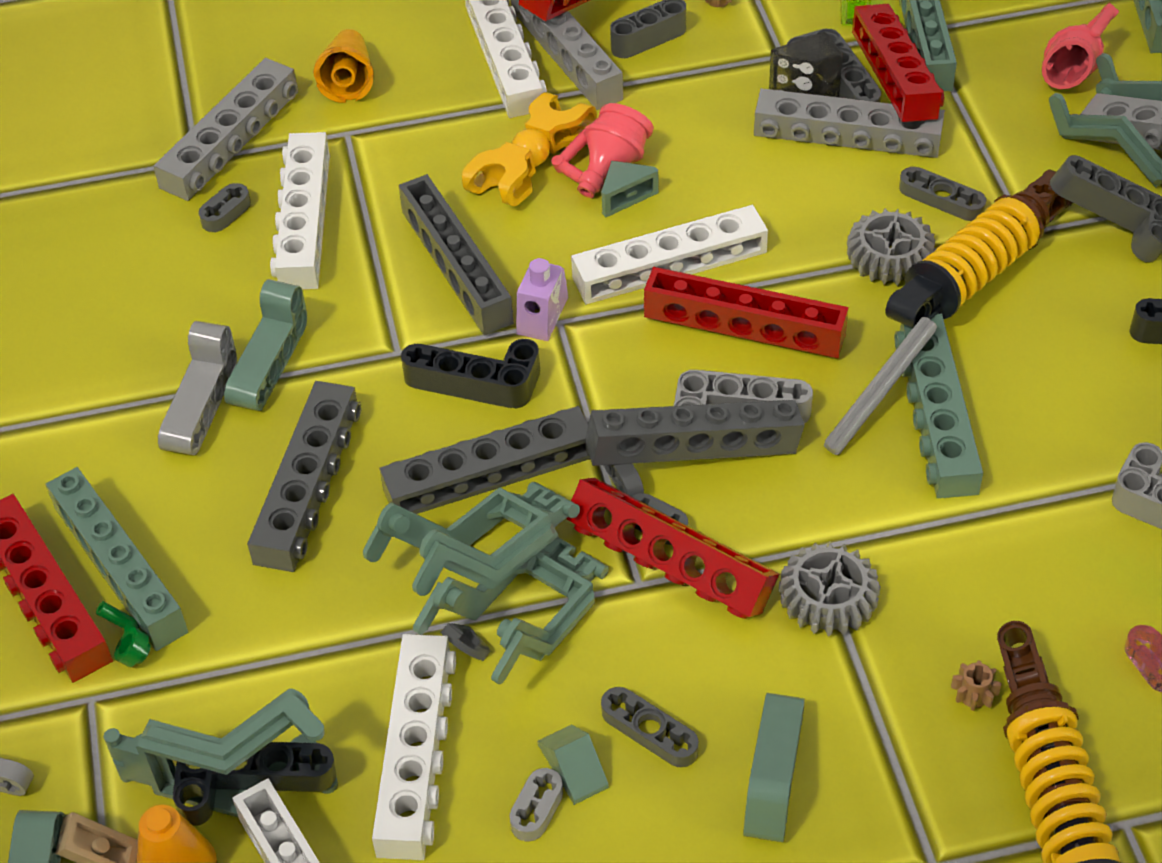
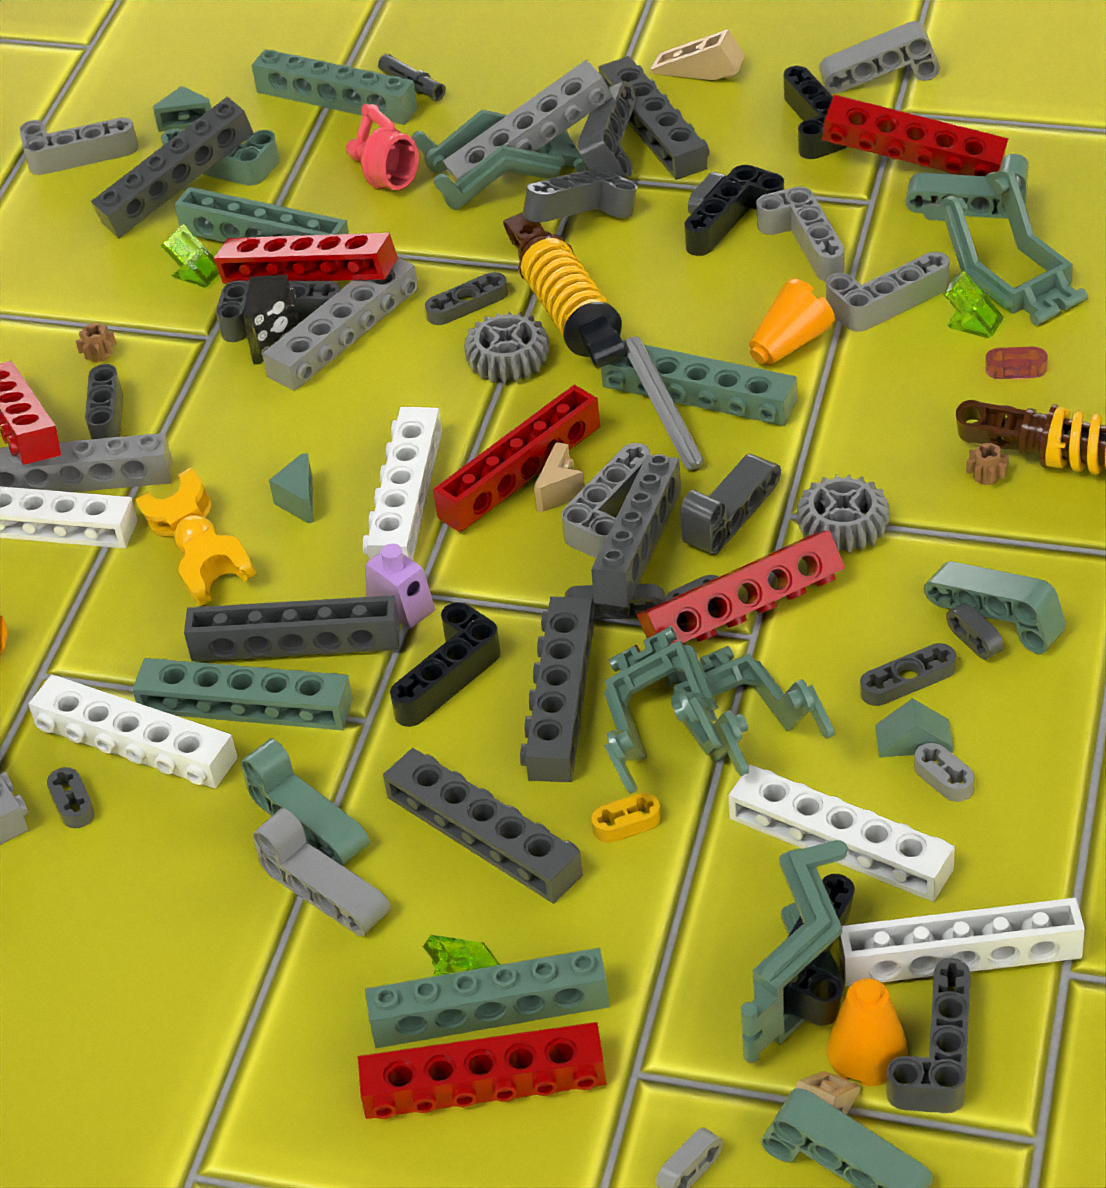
camera: 60 degrees left, 5 degrees down
green plate [96,601,151,667] -> none
dark grey tile [440,623,491,661] -> none
coral piece [551,103,654,198] -> none
none -> sand green brick [132,658,353,730]
none -> clear neon green slope [423,935,501,976]
none -> tan slope [534,442,584,512]
none -> yellow beam [591,793,661,842]
none -> dark grey beam [680,453,781,555]
none -> light orange cone [749,278,835,365]
none -> dark grey beam [946,603,1004,660]

